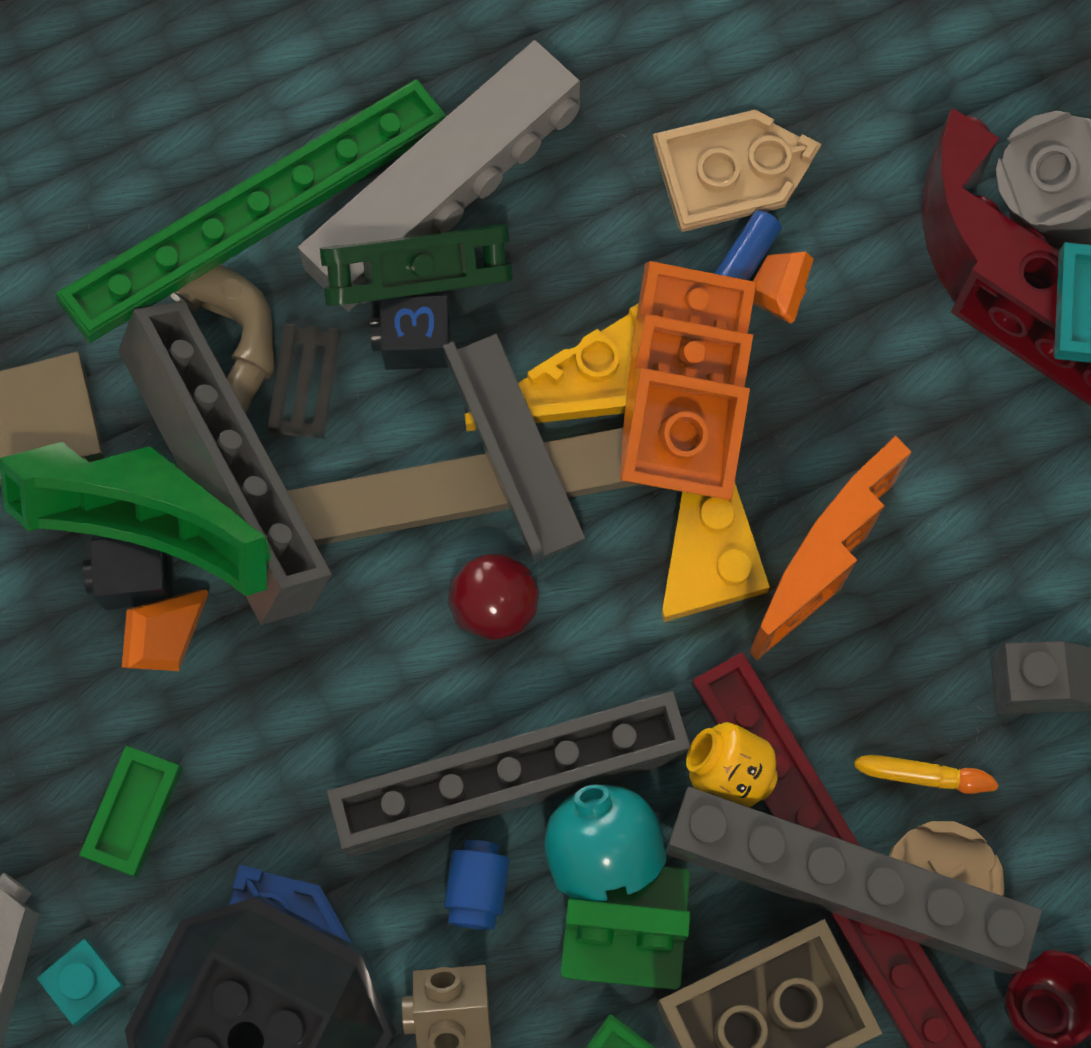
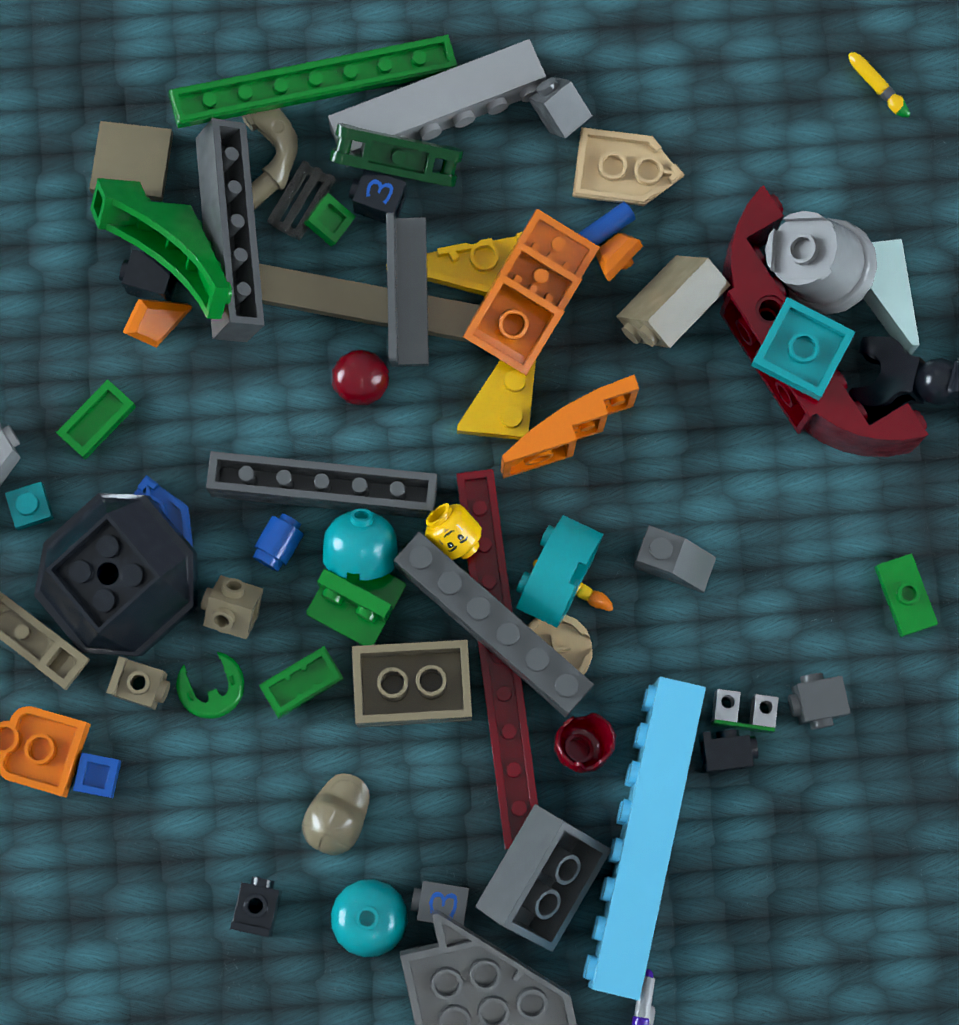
camera: 20 degrees right, 5 degrees up
none -> green plate [304,193,356,246]
none -> teal brick [516,515,604,628]
none -> brick [529,77,592,138]
none -> dark tan brick [616,255,731,348]

